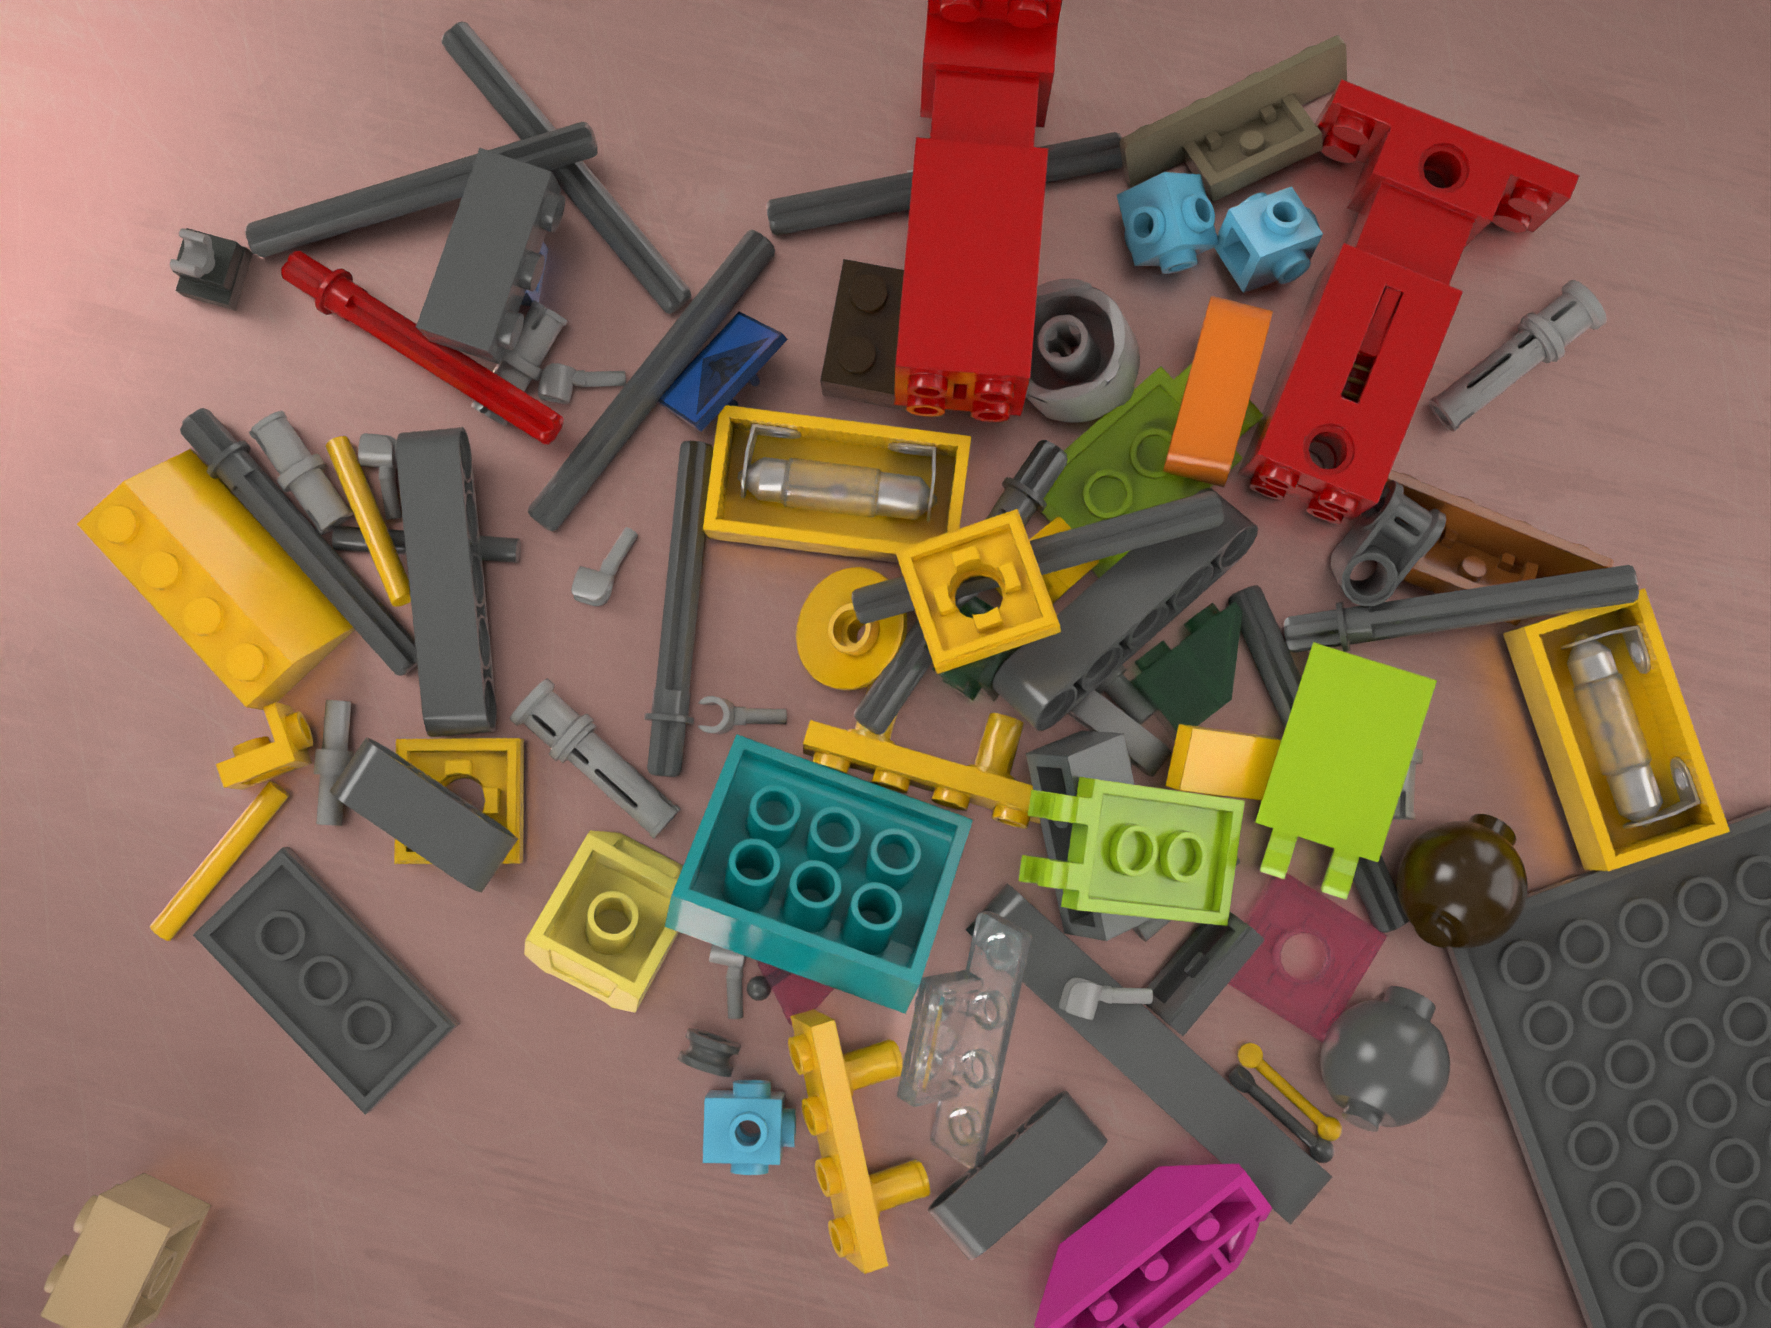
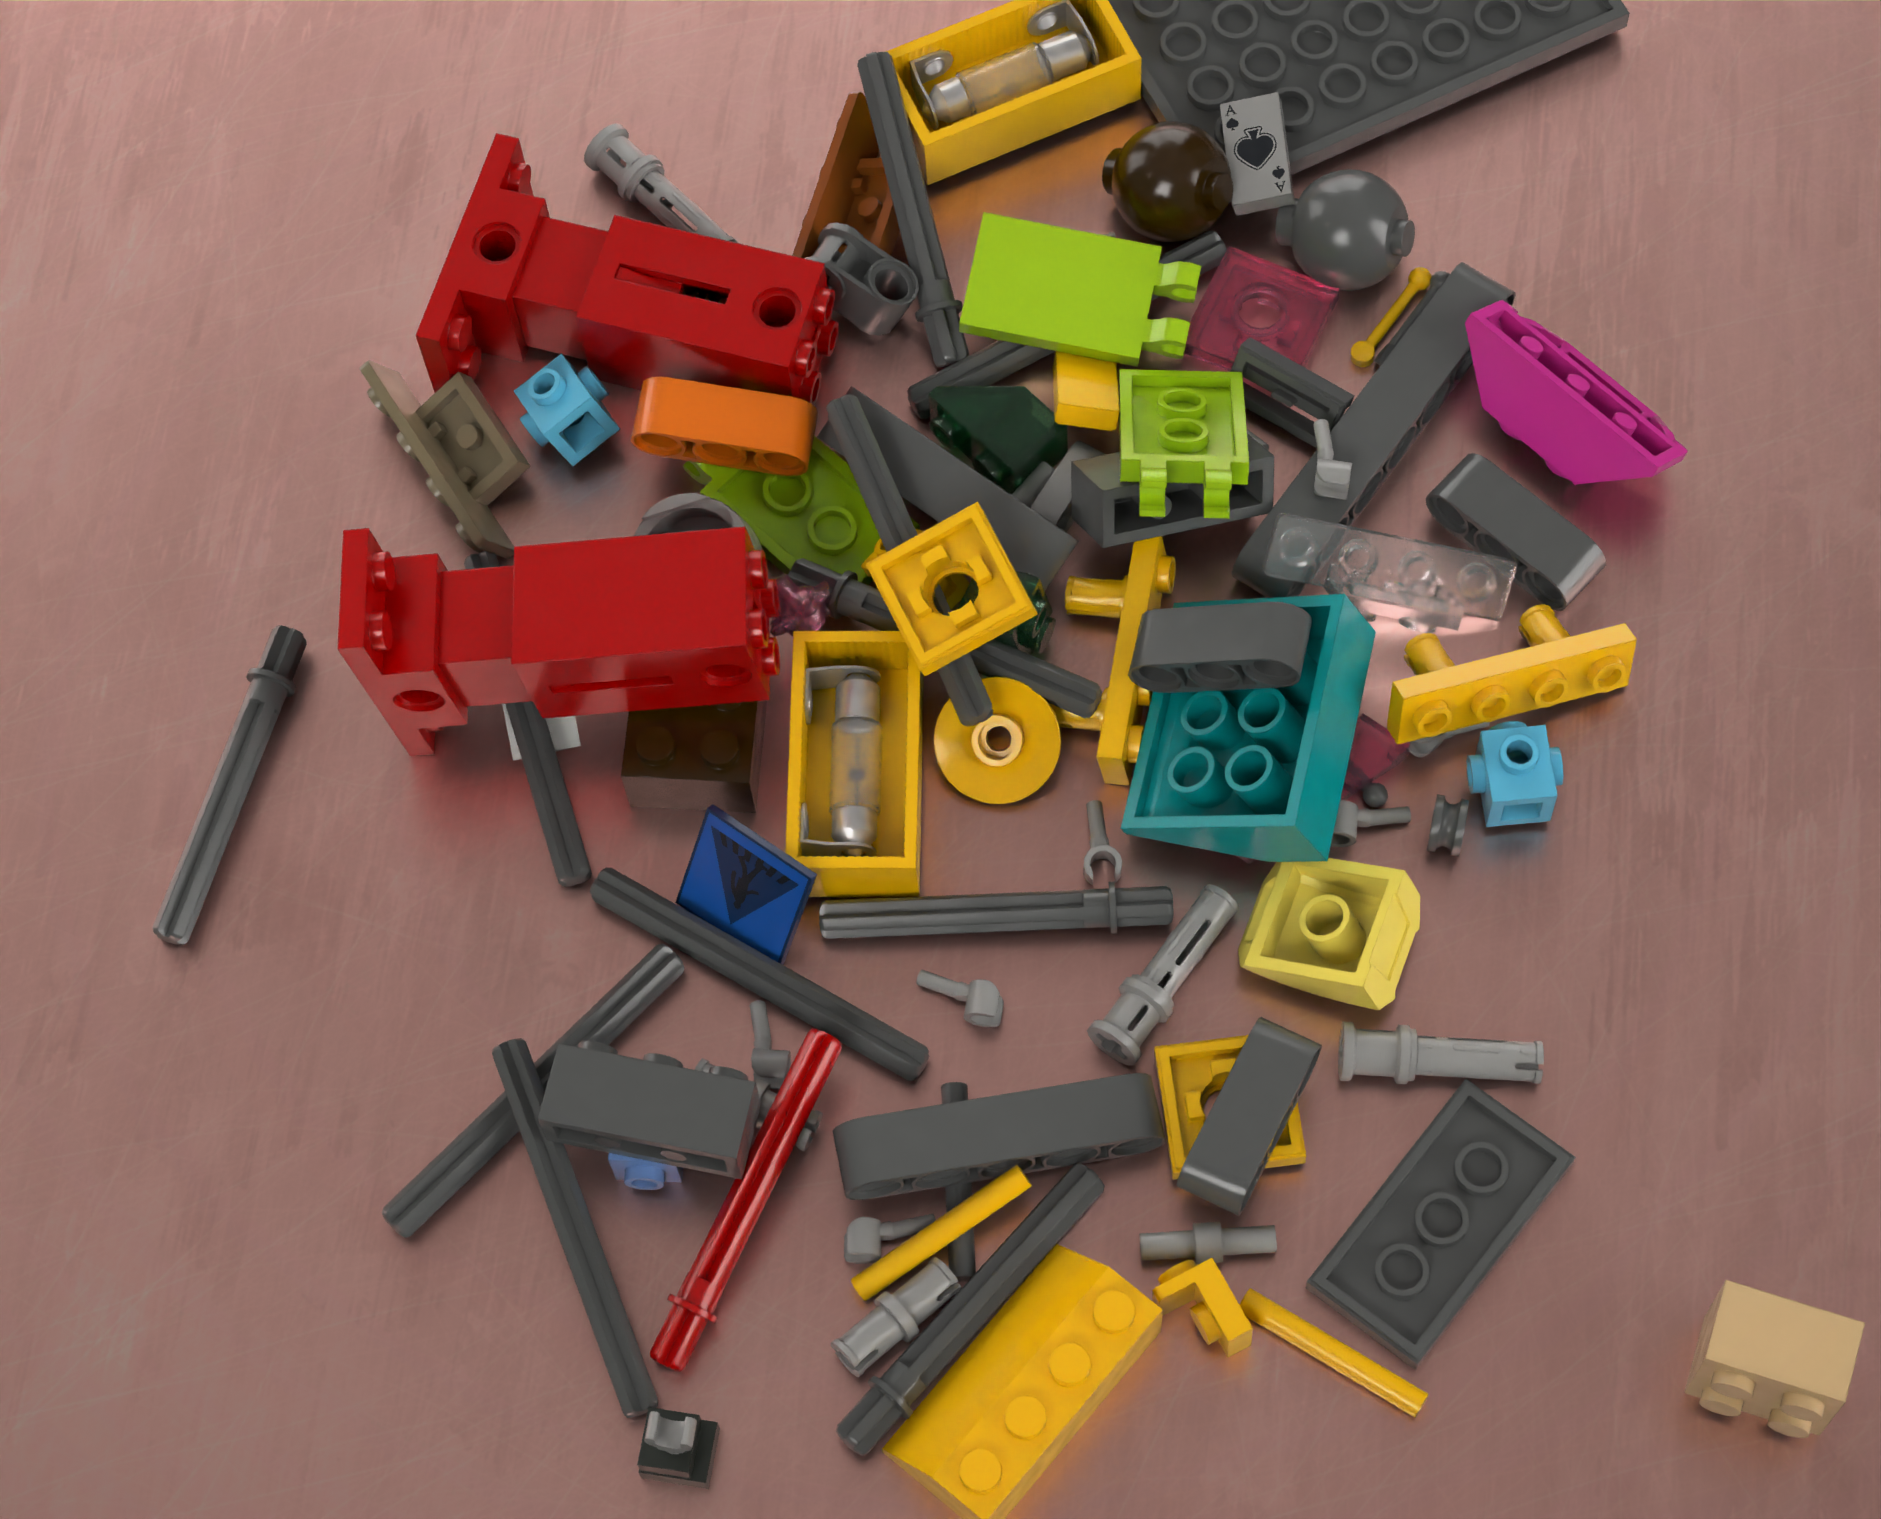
camera: 95 degrees left, 20 degrees down
medium azure brick [1116,172,1219,274] -> none
none -> clear pink plant [770,573,831,637]
none -> dark grey beam [1128,602,1312,693]
none -> light grey tile [1220,92,1295,216]
none -> light grey pin [1338,1021,1544,1084]

